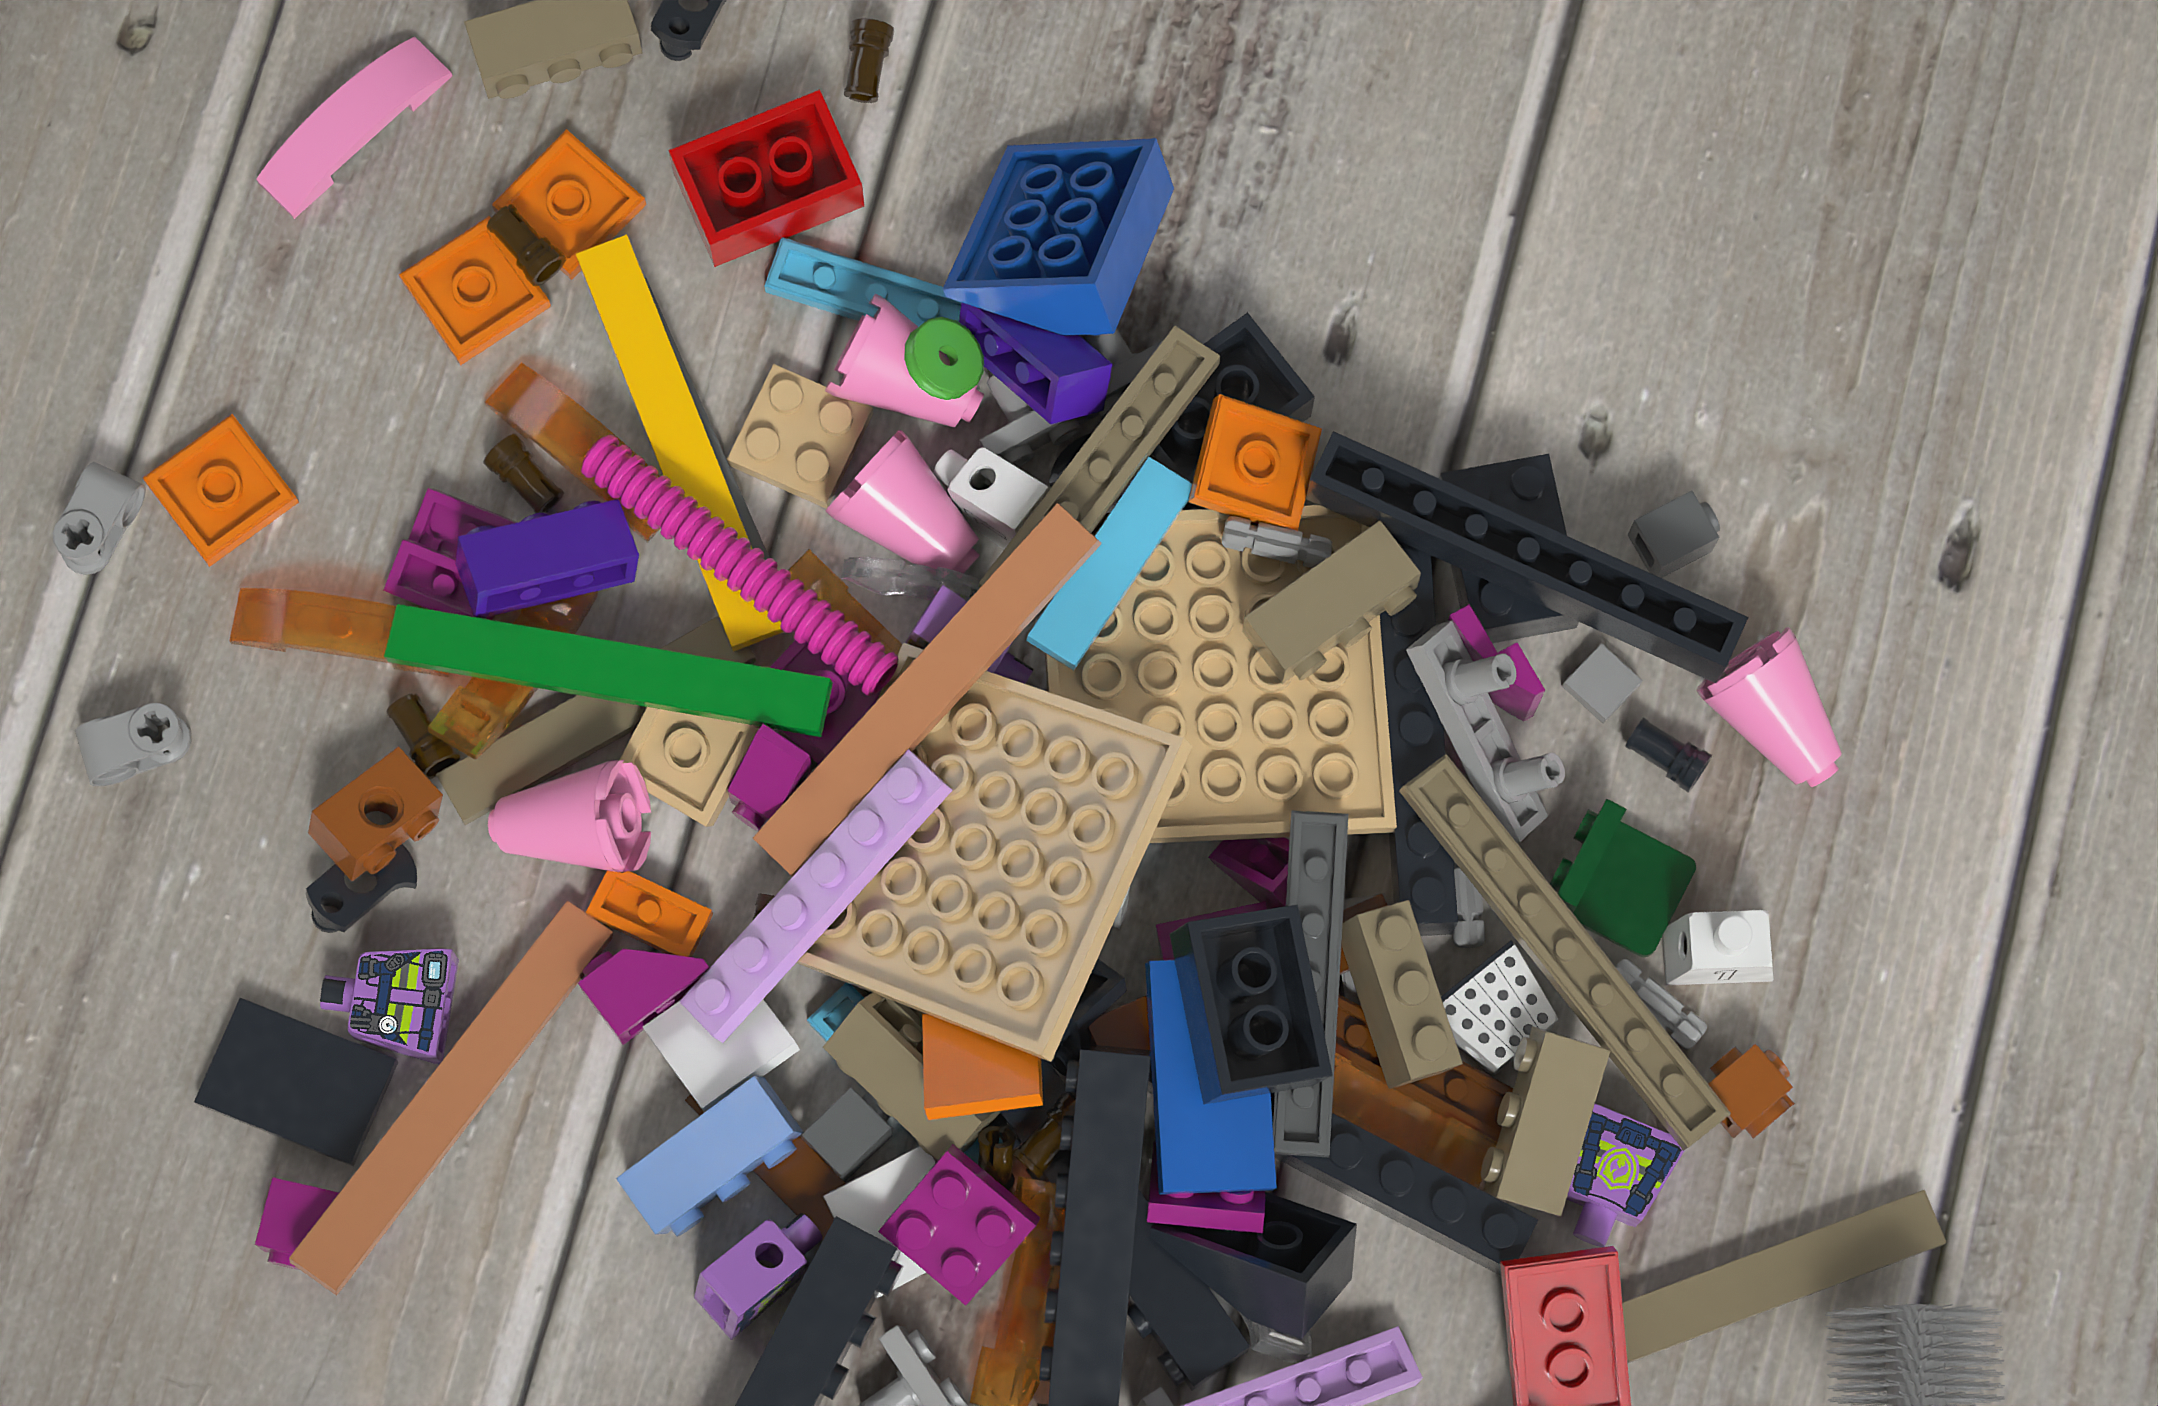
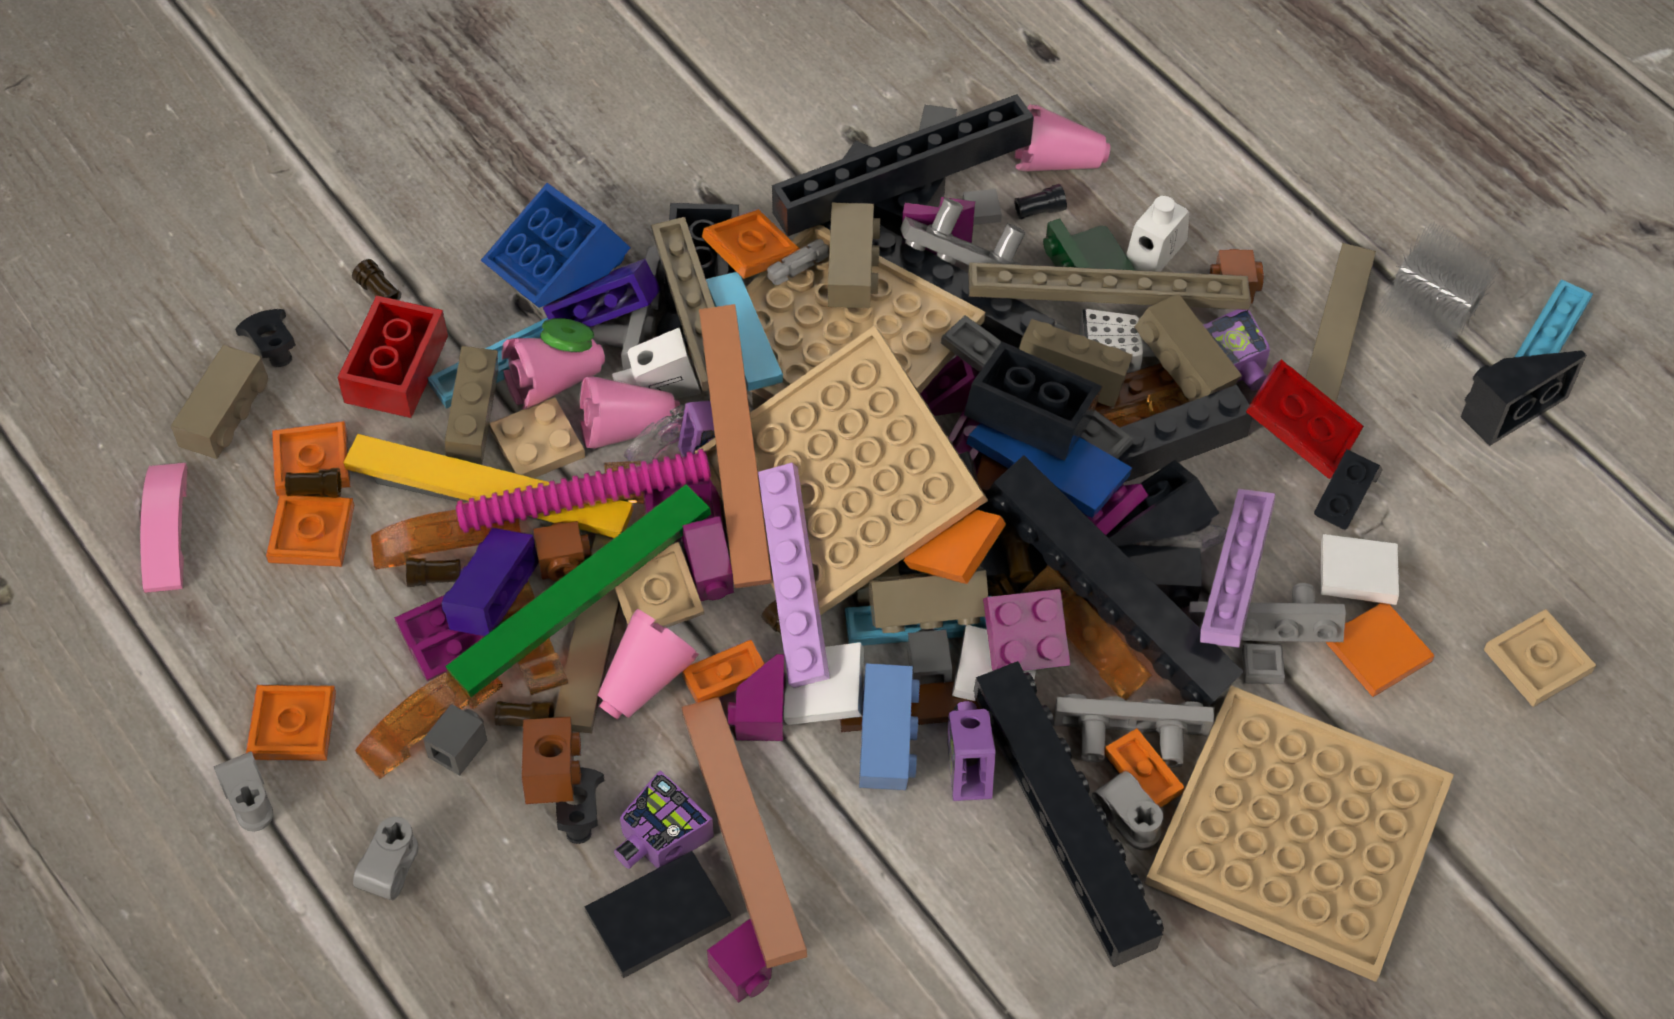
camera: 50 degrees left, 20 degrees down
none -> dark grey brick [423,704,488,776]
none -> dark tan brick [445,346,498,465]
none -> dark orange brick [533,521,591,582]

